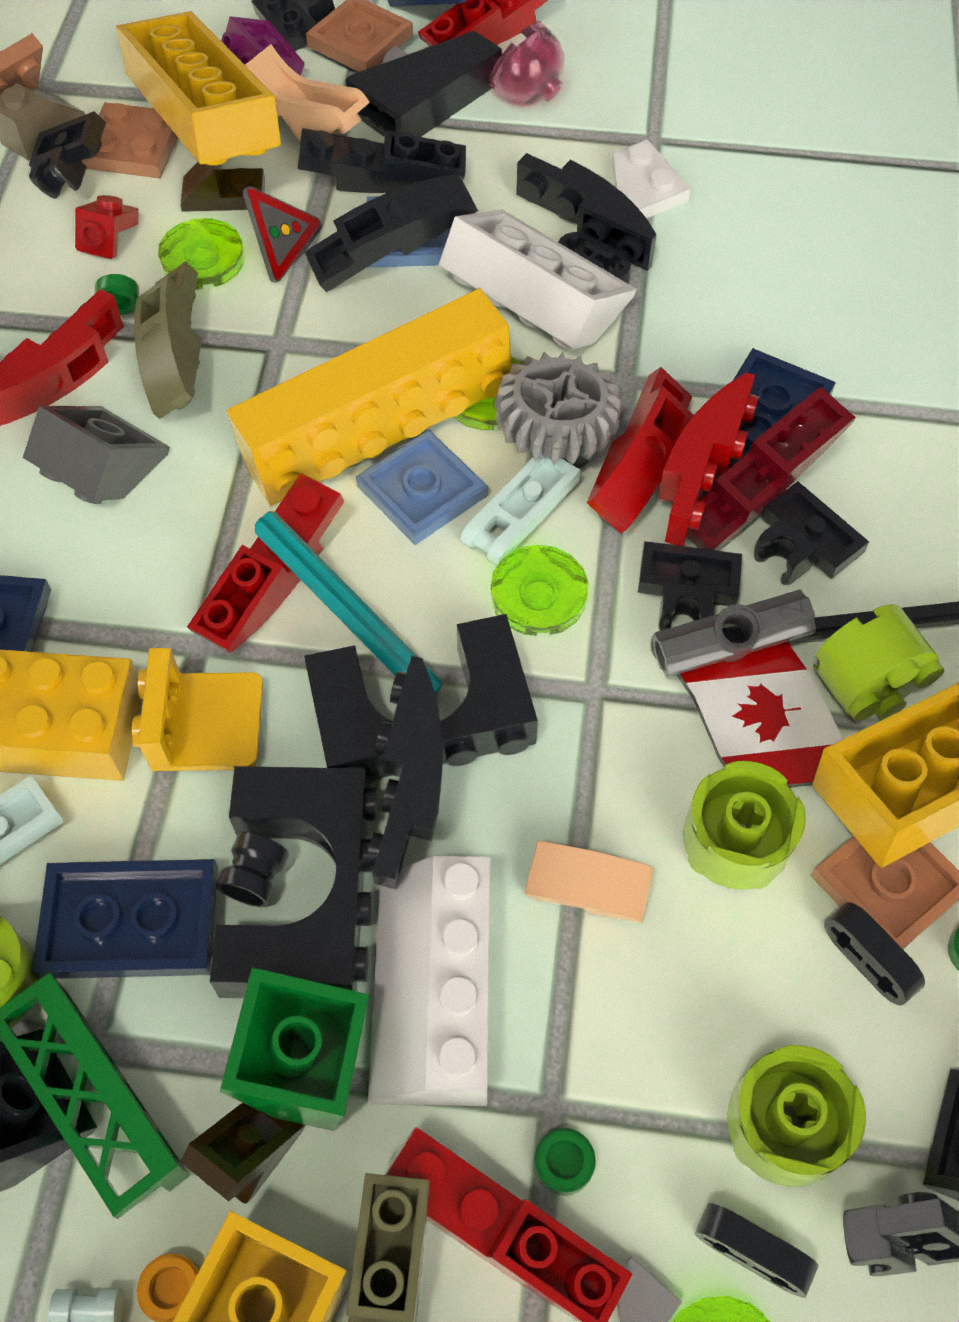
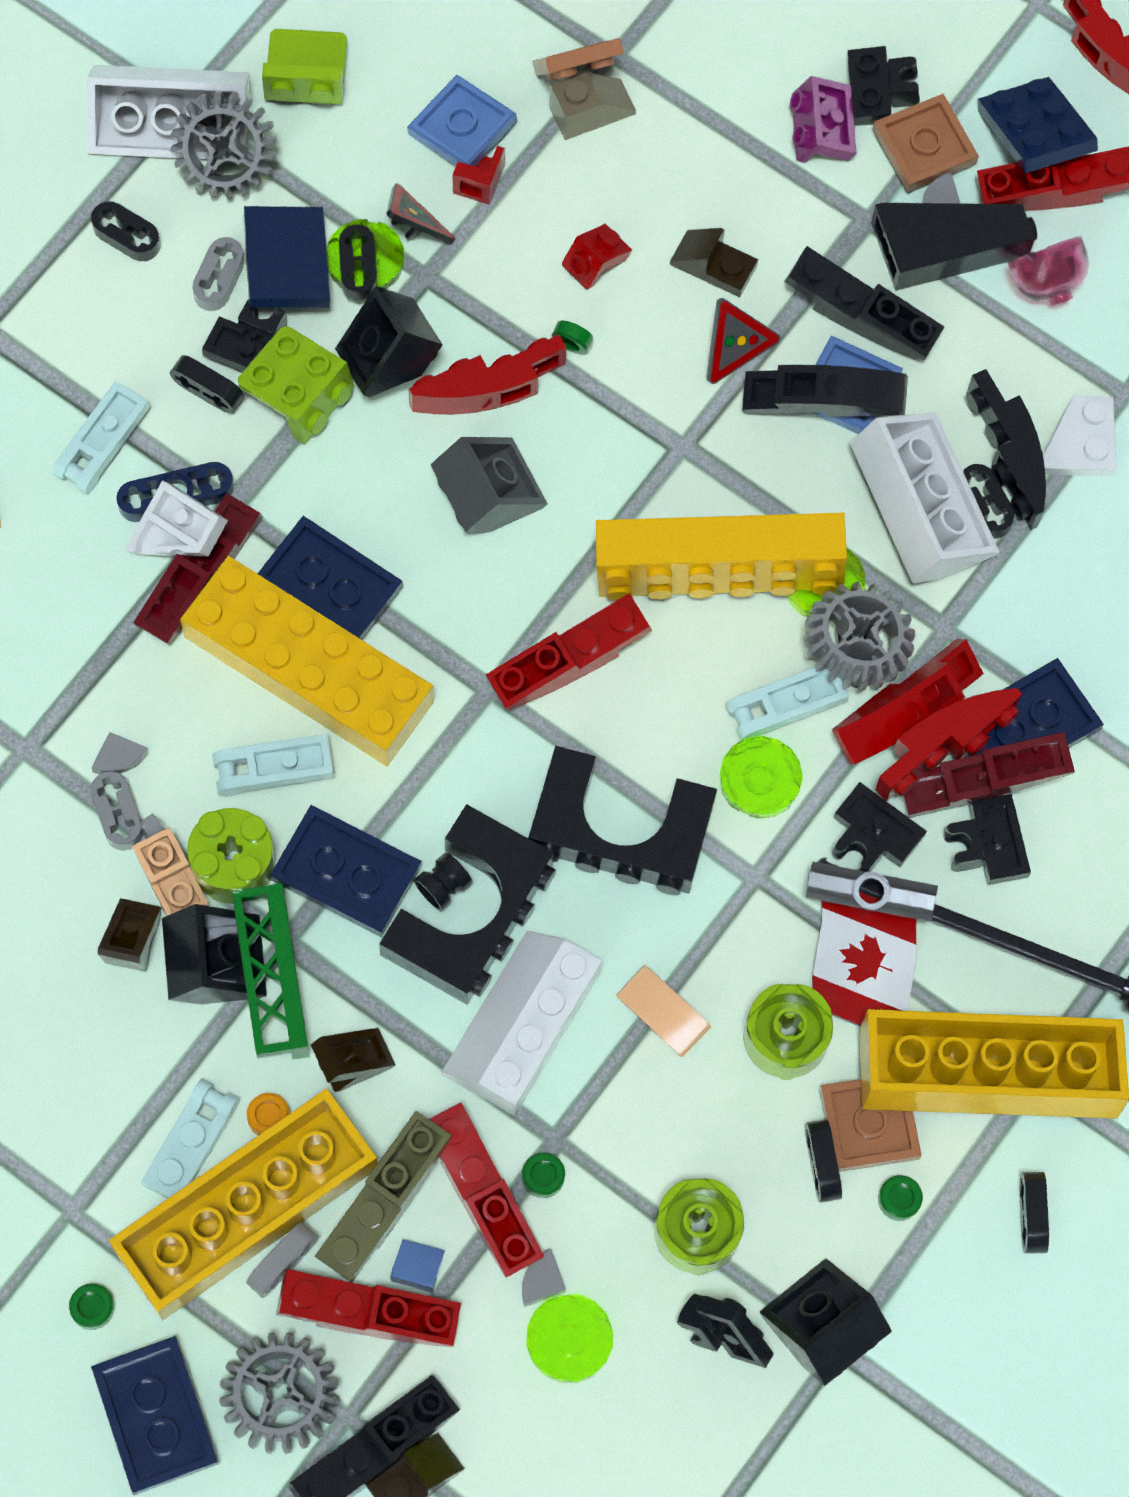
camera: 25 degrees right, 10 degrees up
black plate [29,111,106,199] -> none
nougat plate [81,102,178,179] -> none
yellow brick [116,11,281,165] -> none
yellow bracket [132,648,263,771] -> none
olive slope [134,261,202,419] -> none
clear neon green tile [158,218,244,290] -> none
green slope [219,967,370,1131] -> none
light nougat arch [245,44,369,141] -> none
teal axle [255,511,443,696] -> none
medium blue tile [356,429,488,545] -> none
black slope [365,656,442,889] -> none
black beam [695,1203,819,1298] -> none
lime brick [813,604,945,721] -> none

